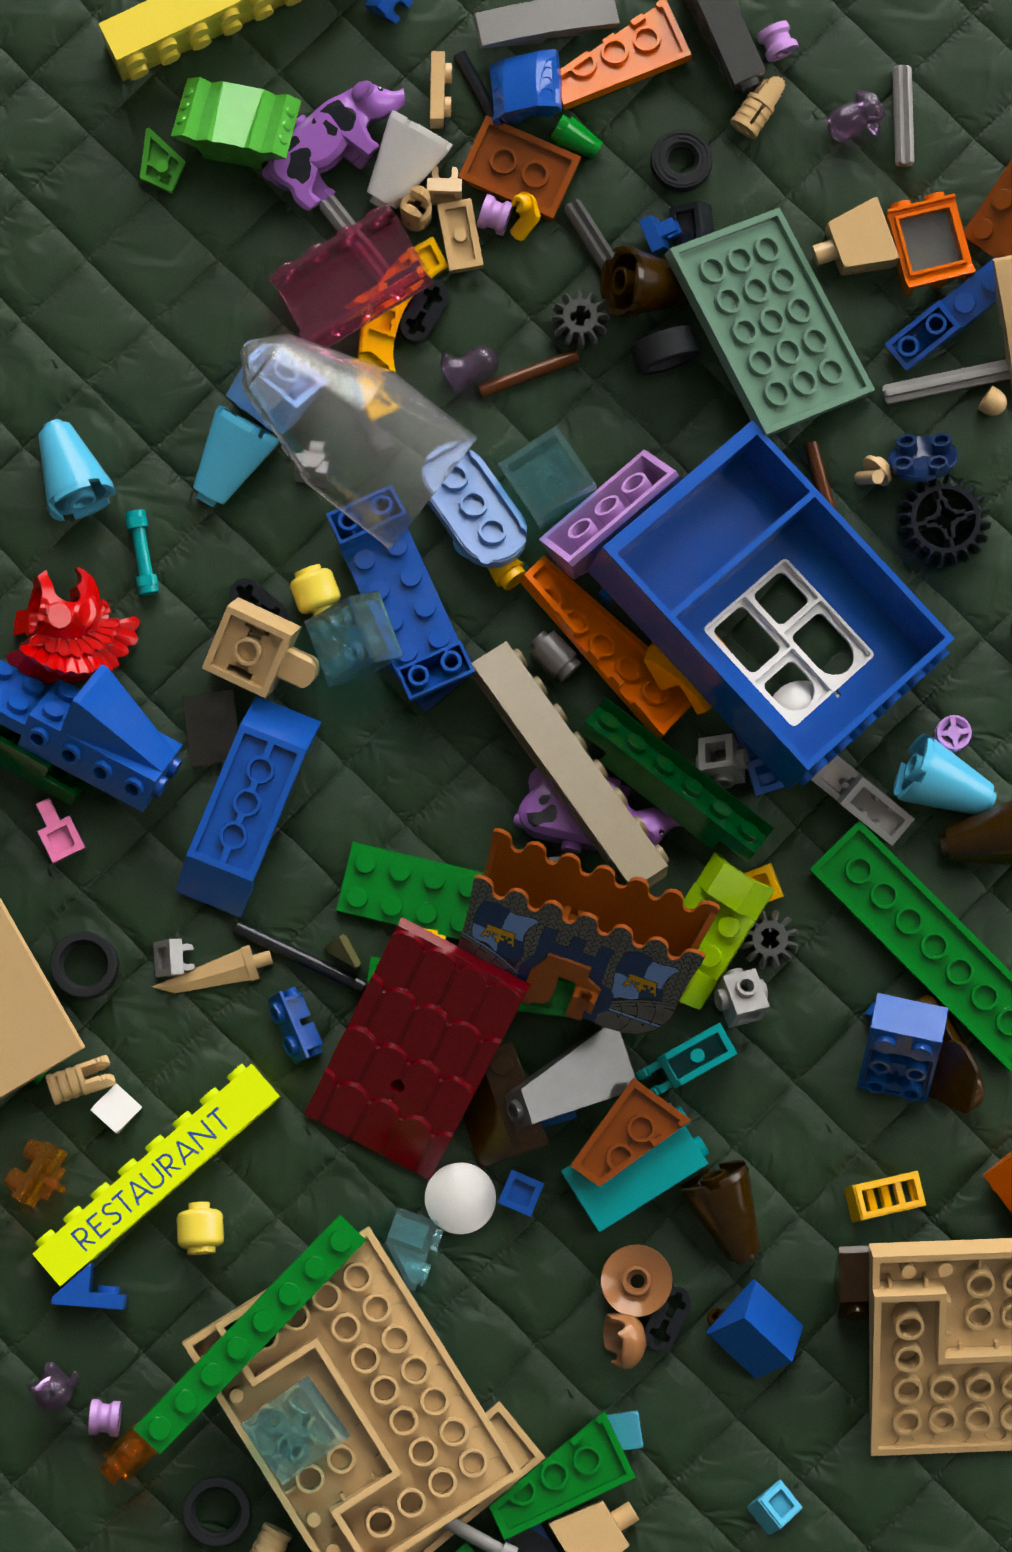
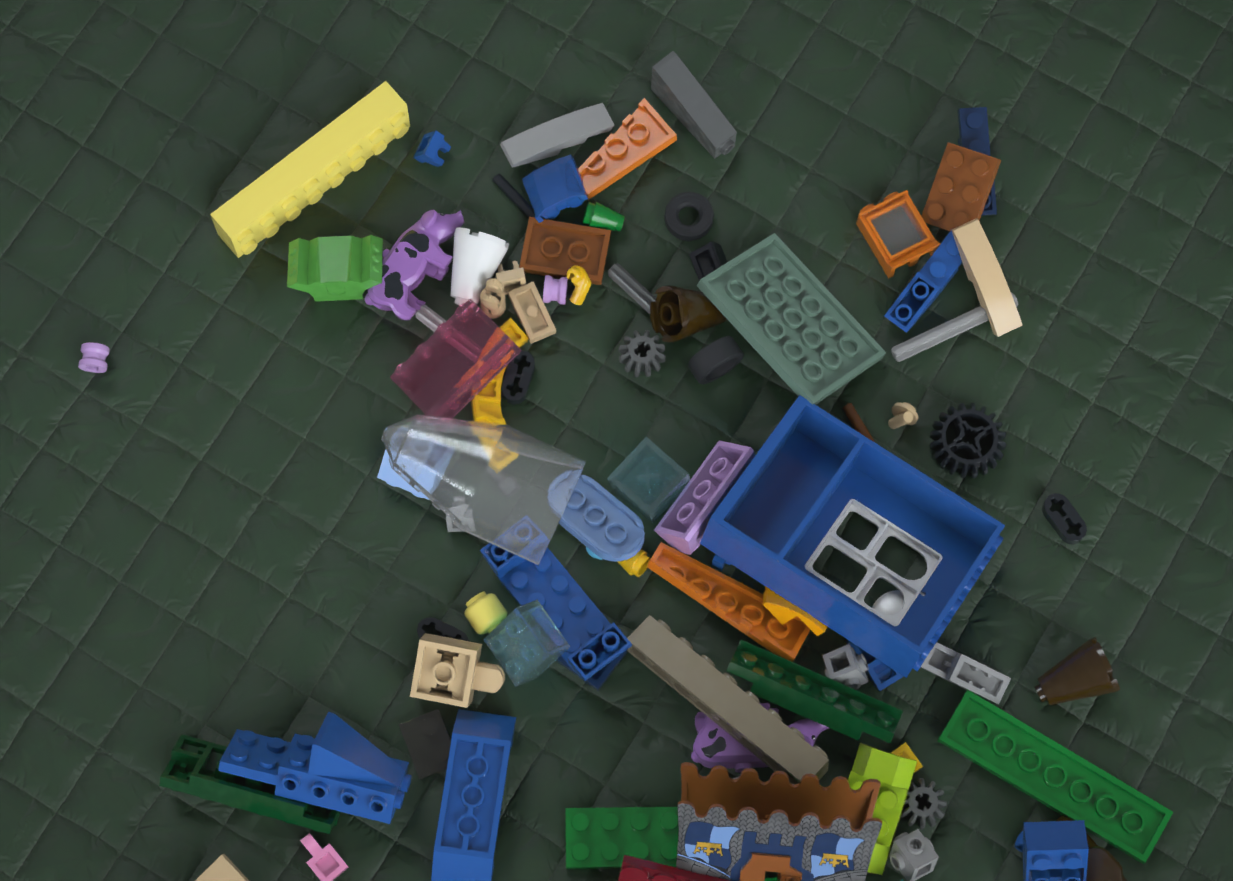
camera: 10 degrees left, 10 degrees down
red piece [6,567,141,684] -> none
medium azure cone [38,419,116,521] -> none
teal bar [125,509,160,596] -> none
bright green piece [140,128,186,194] -> none
medium azure cone [193,405,280,507] -> none
tan plate [430,51,452,129] -> none
clear purple animal [439,345,499,394] -> none
reddish brown bar [477,349,580,398] -> none
flat silver brick [529,631,581,683] -> none
blue tile [639,215,683,257] -> none
tan hinge [730,76,786,139] -> none
lavender wheel [756,20,799,62] -> none
tan torso [811,197,900,275] -> none
clear purple animal [826,89,885,142] -> none
dark blue dish [888,433,958,482] -> none
light grey axle [892,65,915,167] -> none
medium azure cone [893,734,996,815] -> none
lavender wheel [933,715,972,753] -> none
tan hinge [977,385,1007,416] -> none

